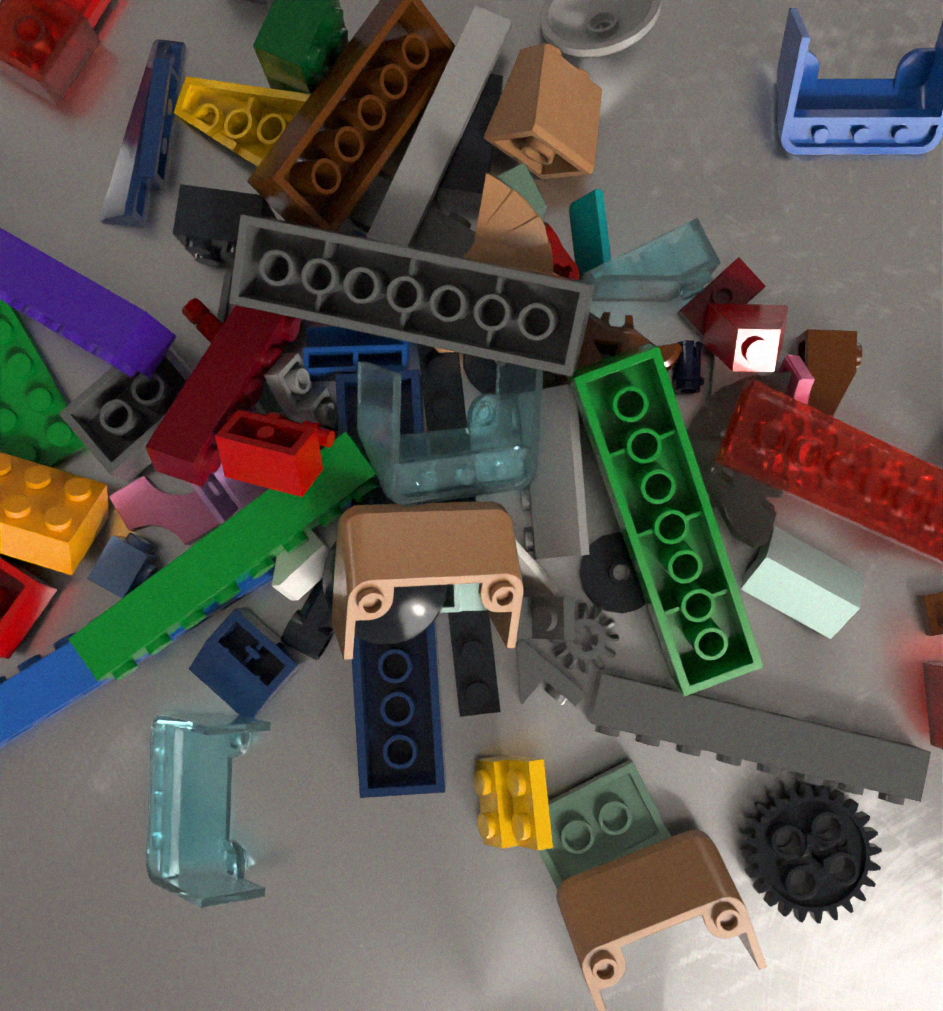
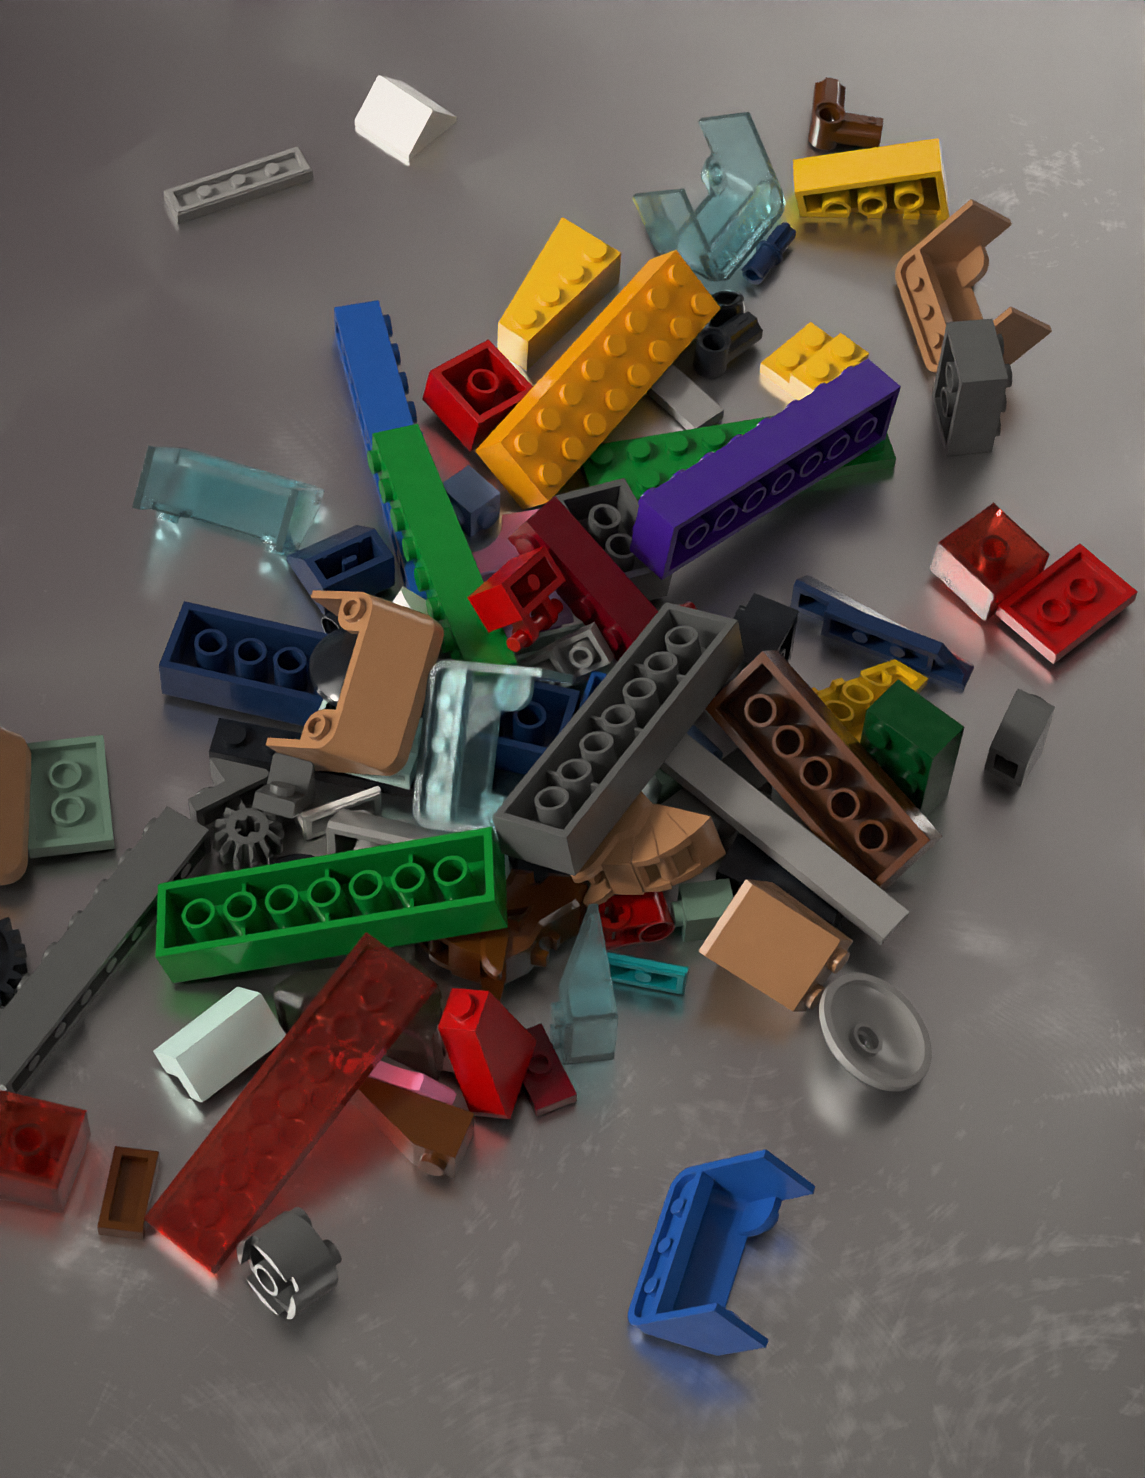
camera: 100 degrees right, 30 degrees down
yellow plate [473,755,553,851] -> none

